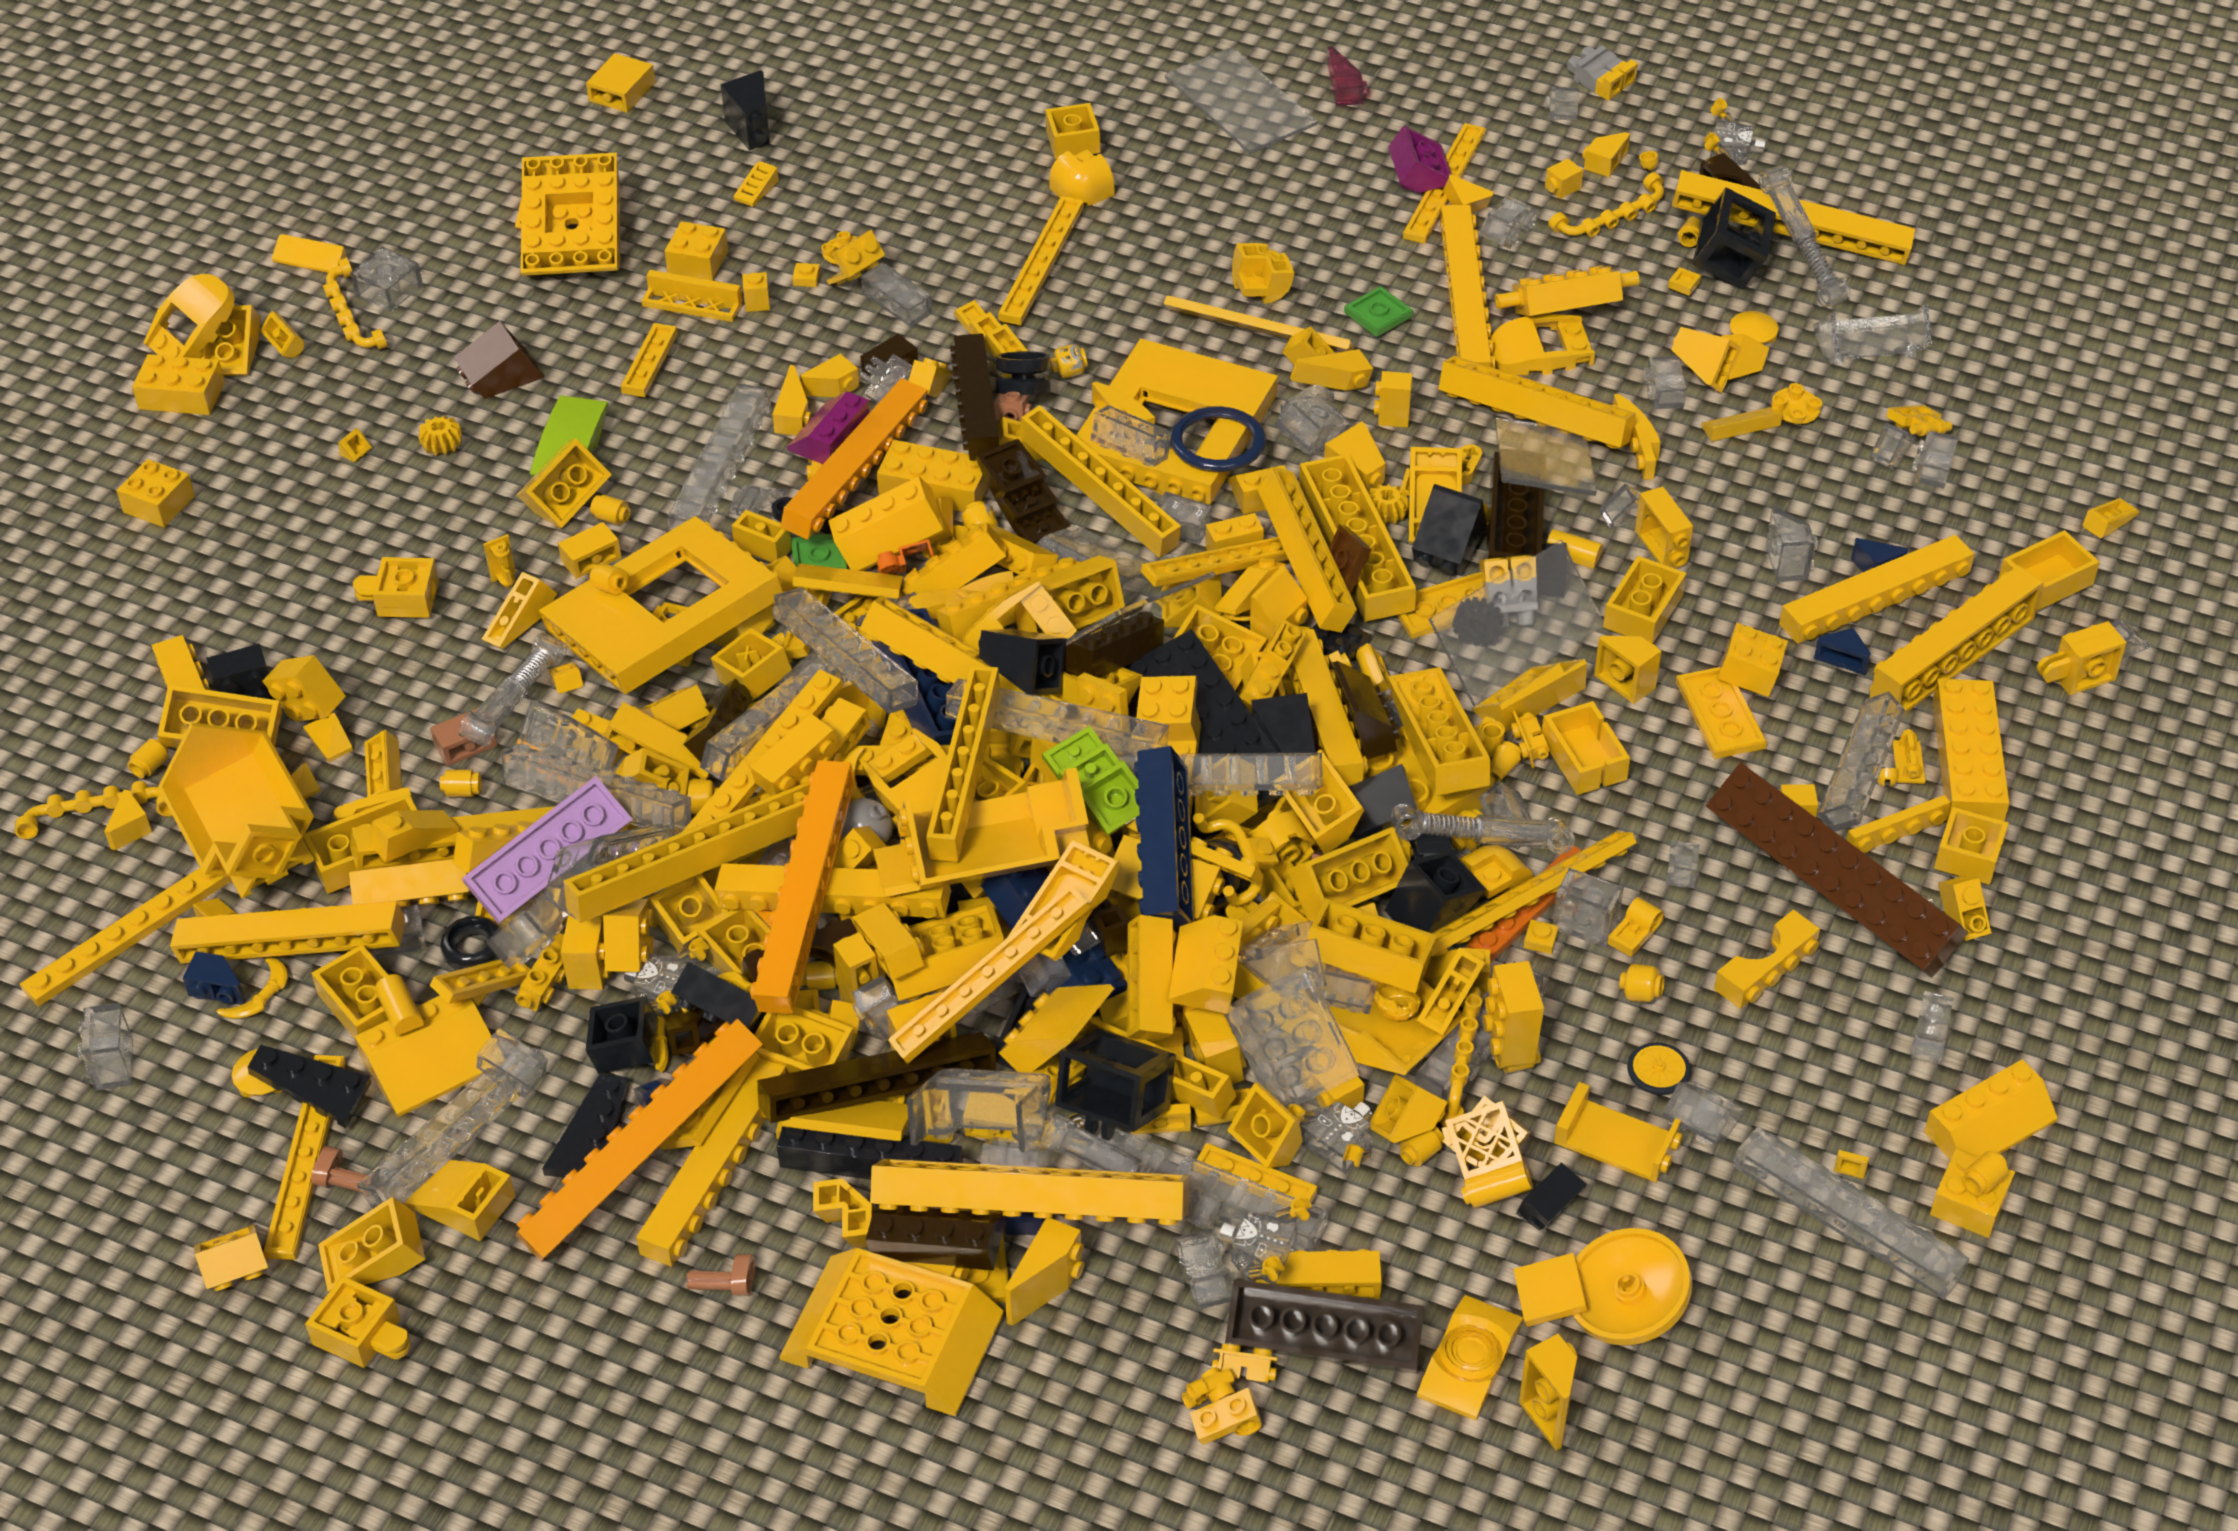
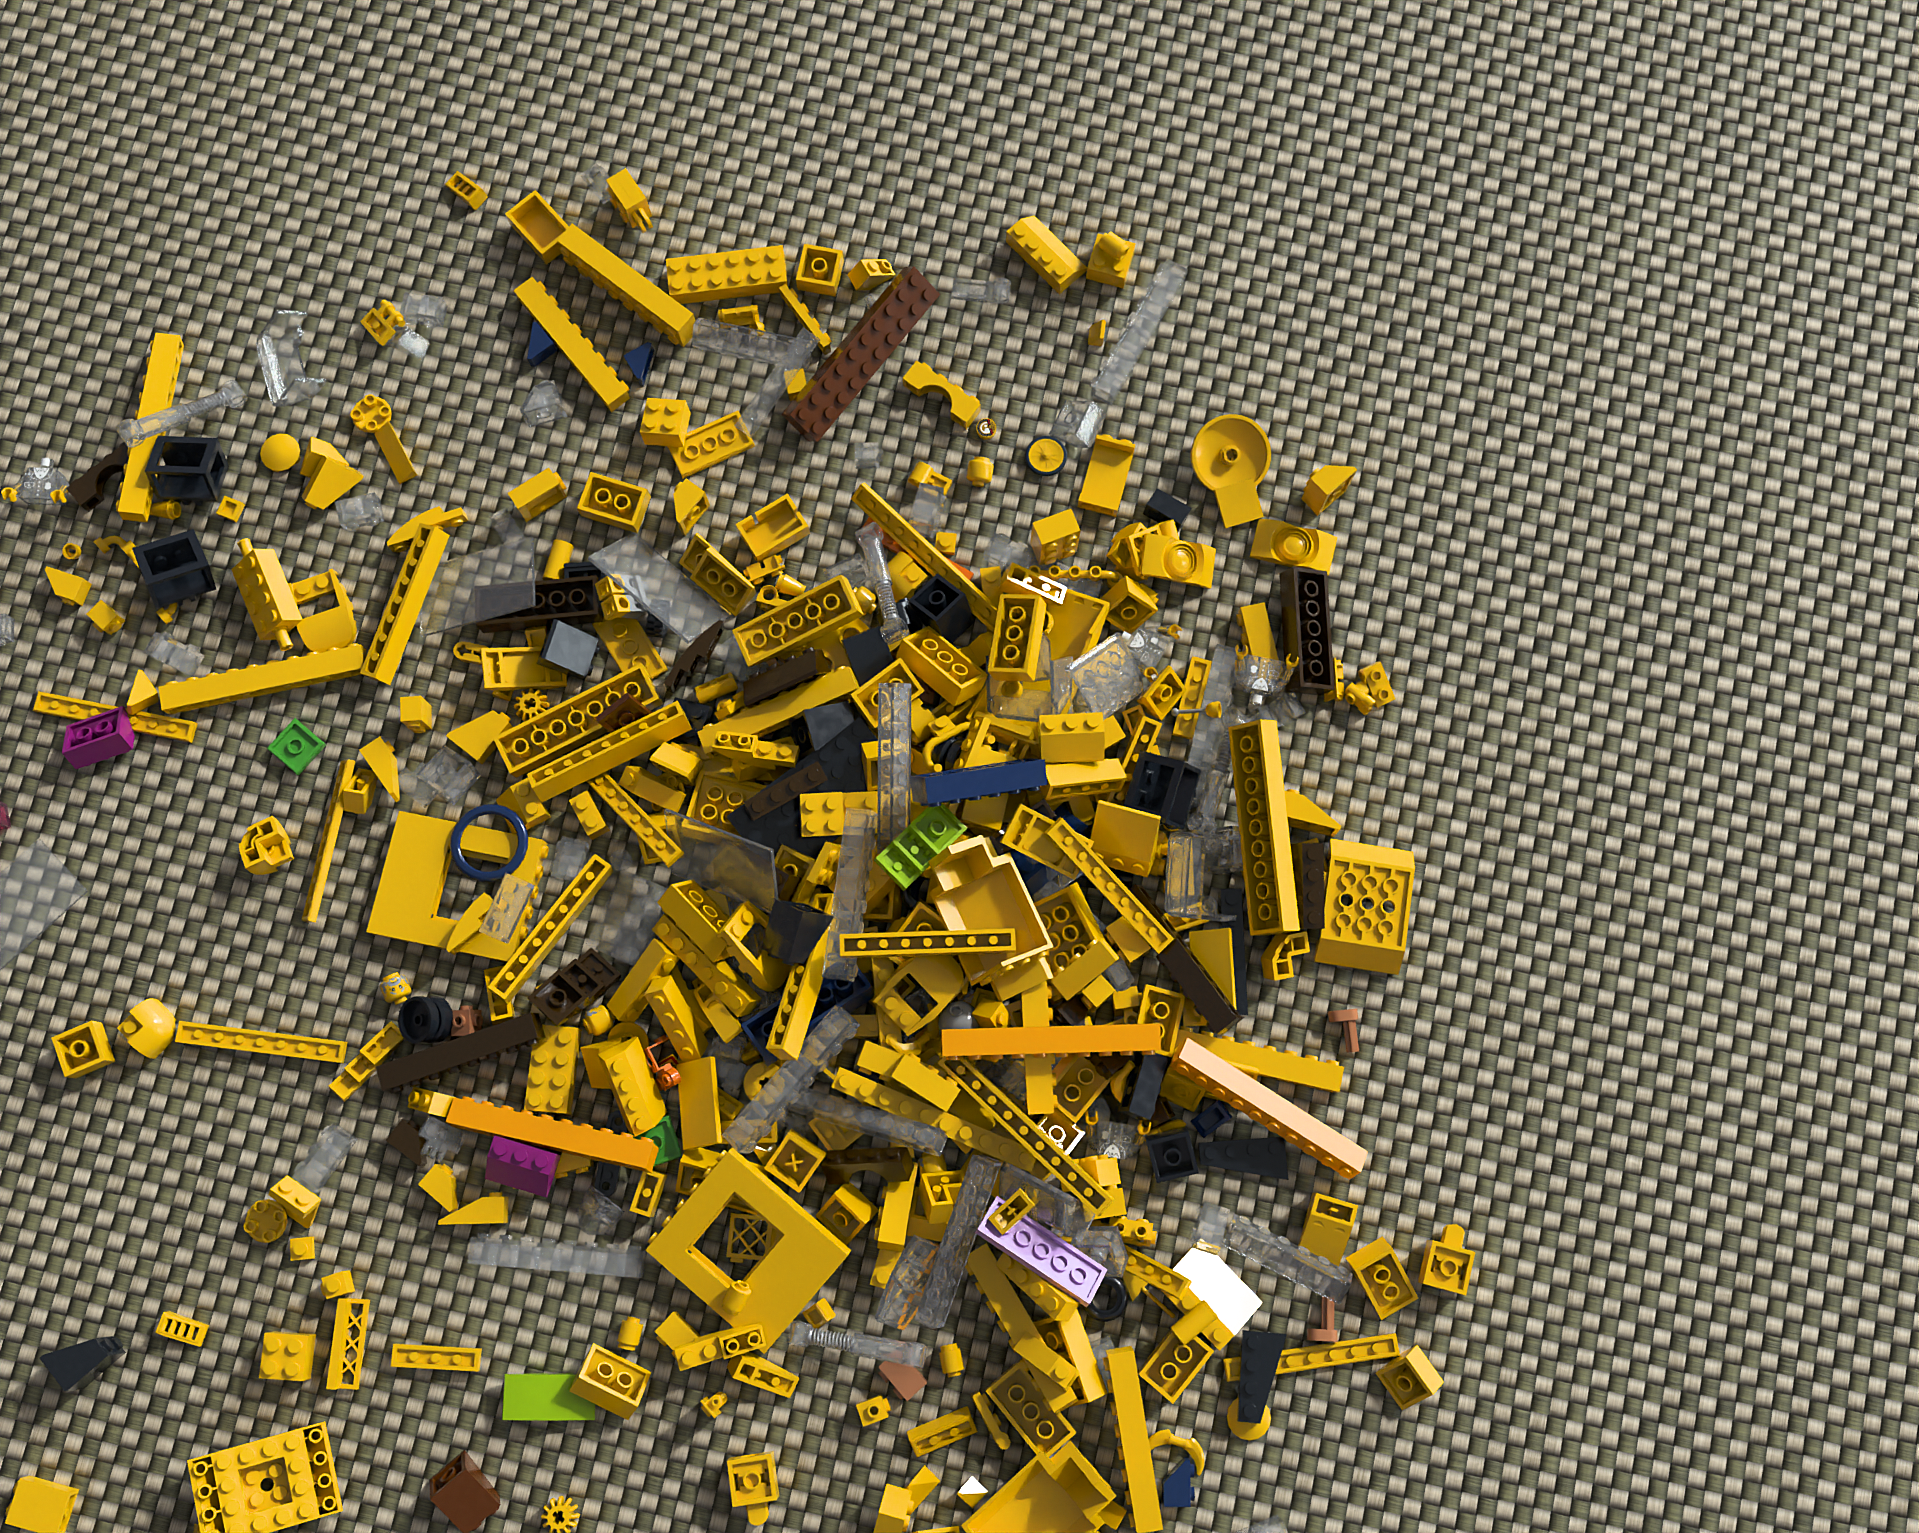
camera: 100 degrees left, 30 degrees up
none -> black piece [132,529,217,609]
none -> dark brown slope [664,620,725,694]
none -> yellow slope [674,1323,767,1371]
none -> clear tile [734,327,820,438]
none -> dark brown arch [742,761,828,821]
none -> yellow brick [856,1394,891,1427]
none -> tile [976,418,996,440]
none -> yellow slope [988,1188,1035,1235]
none -> yellow slope [1139,533,1216,589]
none -> hinge [1171,701,1222,718]

